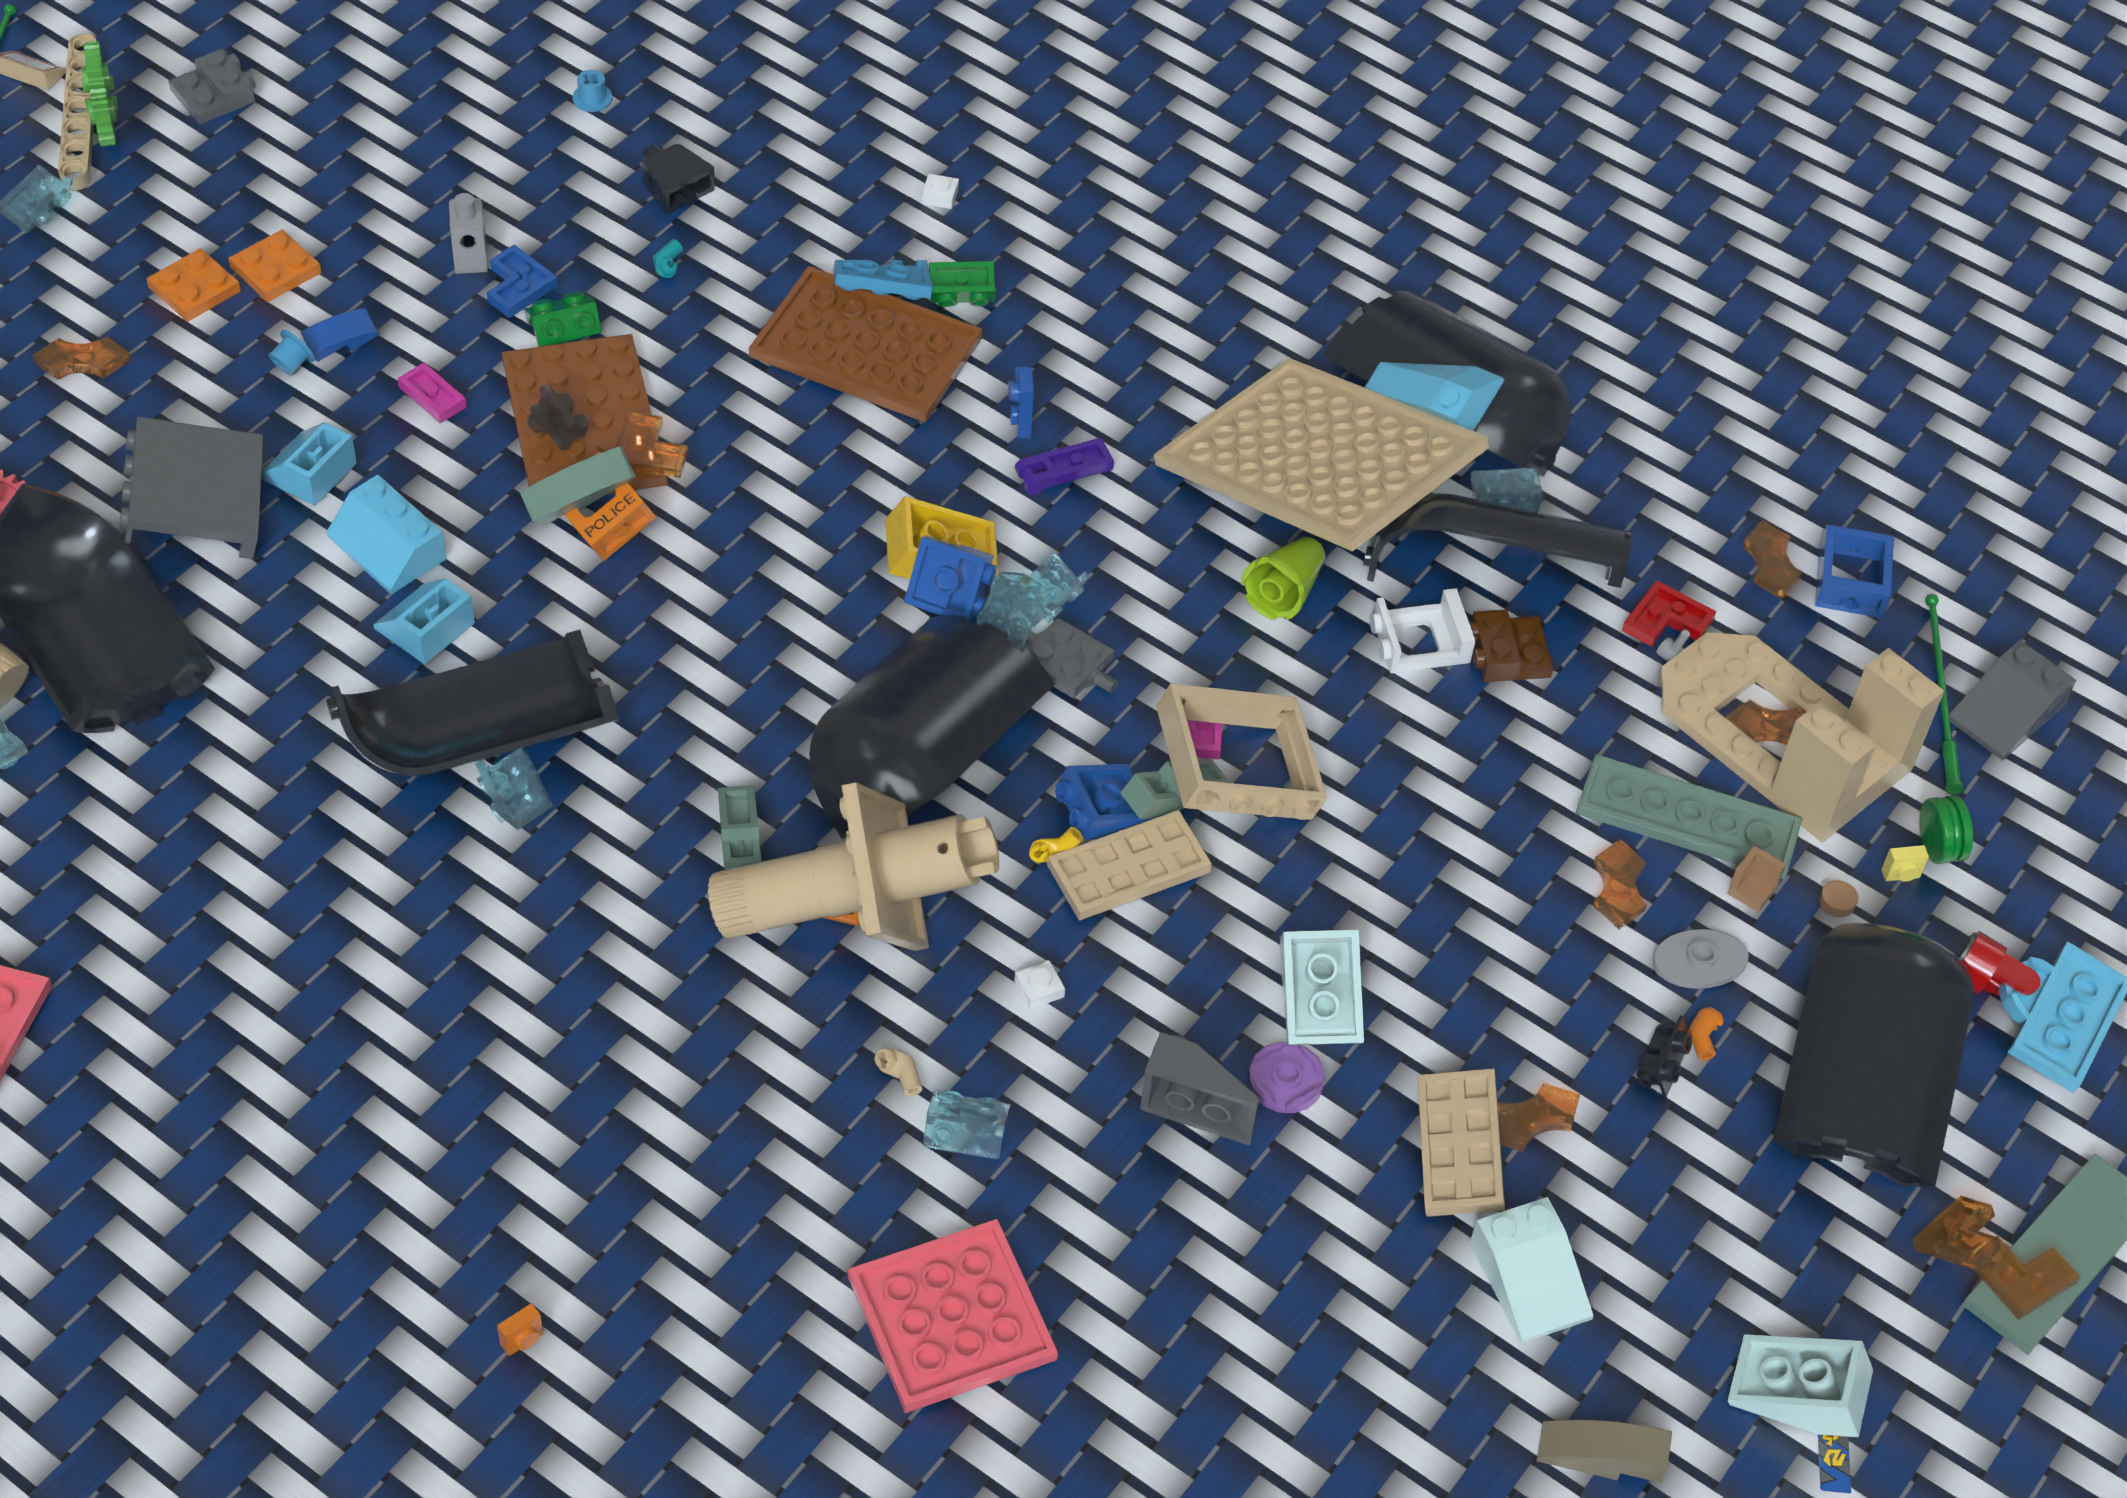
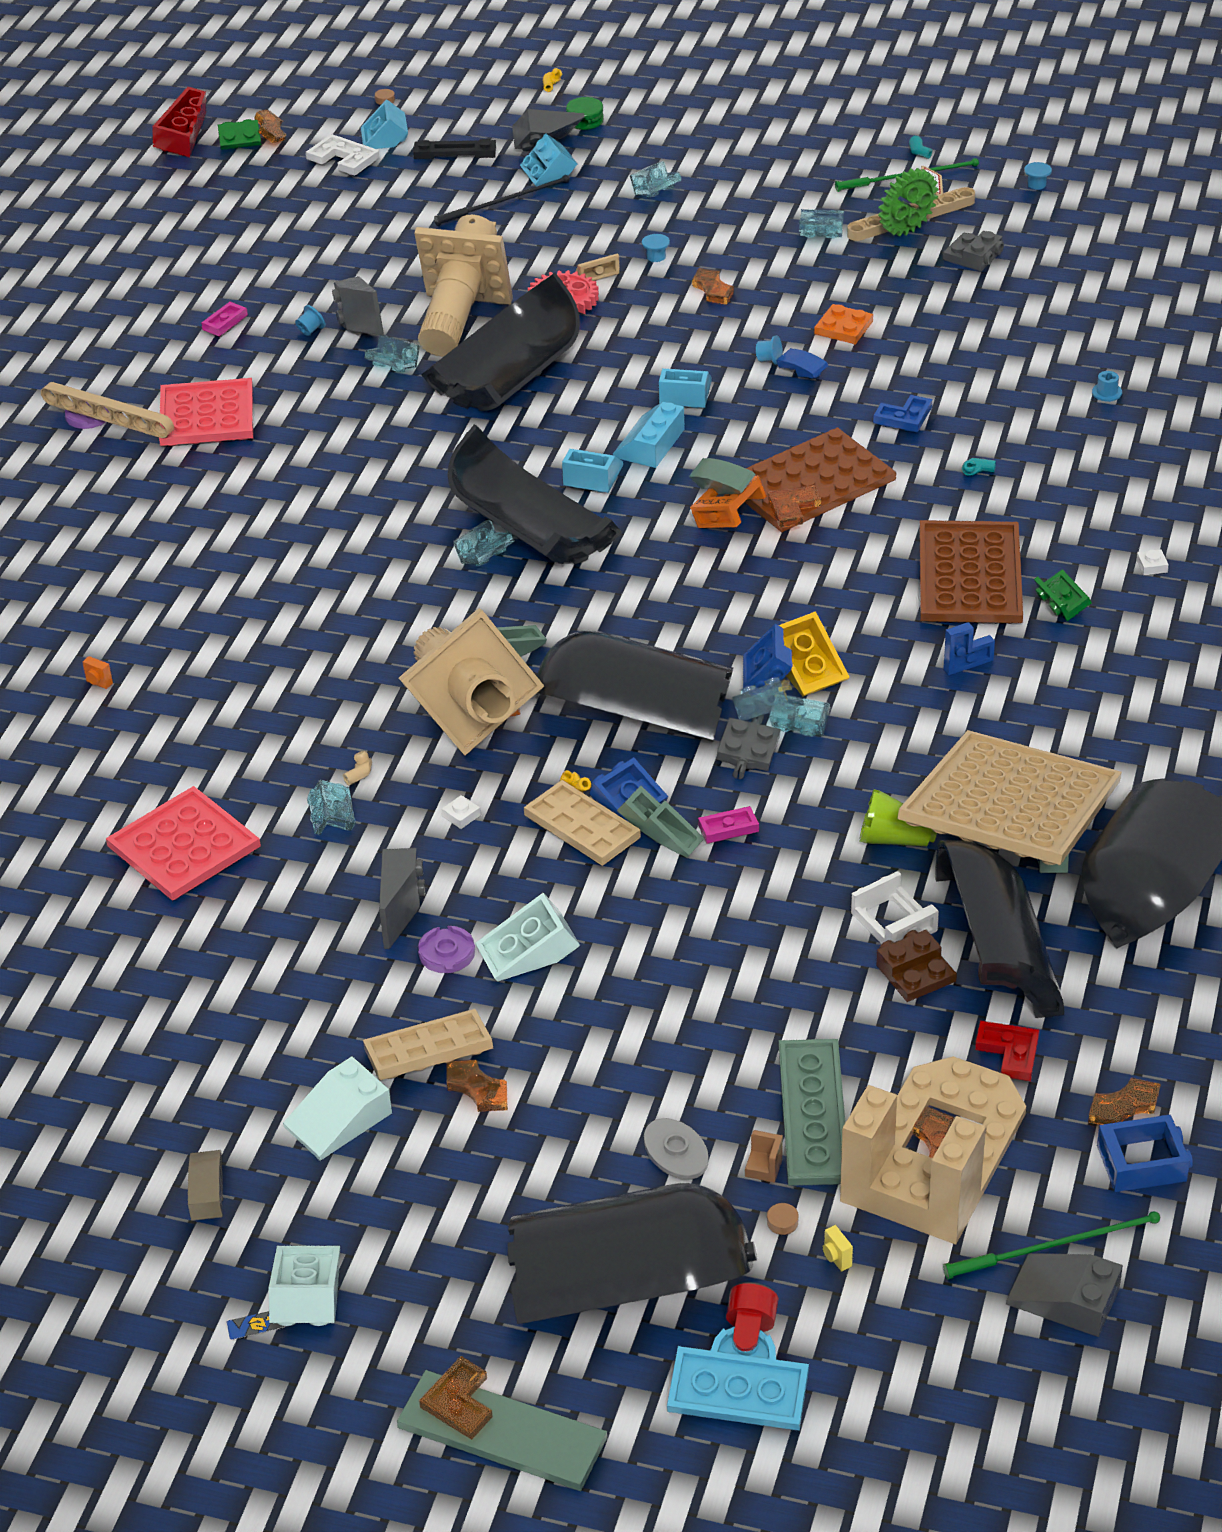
camera: 75 degrees right, 10 degrees down
dark grey panel [119,417,263,559] -> none
orange plate [146,248,241,322] -> none
dark pink plate [398,362,467,424] -> none
light grey torso [449,193,488,274] -> none
green bracket [524,291,601,347] -> none
clear smoke hips [527,385,589,450] -> none
black torso [642,144,715,215] -> none
dark azure wing [833,260,933,300] -> none
dark purple plate [1014,438,1114,495] -> none
tan window [1156,683,1327,820] -> none
medium azure wedge [1365,362,1504,431] -> none
clear light blue bracket [1470,468,1543,512] -> none
clear orange tile [1593,839,1647,929] -> none
black hinge [1636,1015,1692,1098] -> none
light grey hand [1657,630,1690,662] -> none
orange arm [1688,1007,1724,1061] -> none
clear orange tile [1912,1196,2002,1271] -> none
green head [1919,795,1973,864] -> none

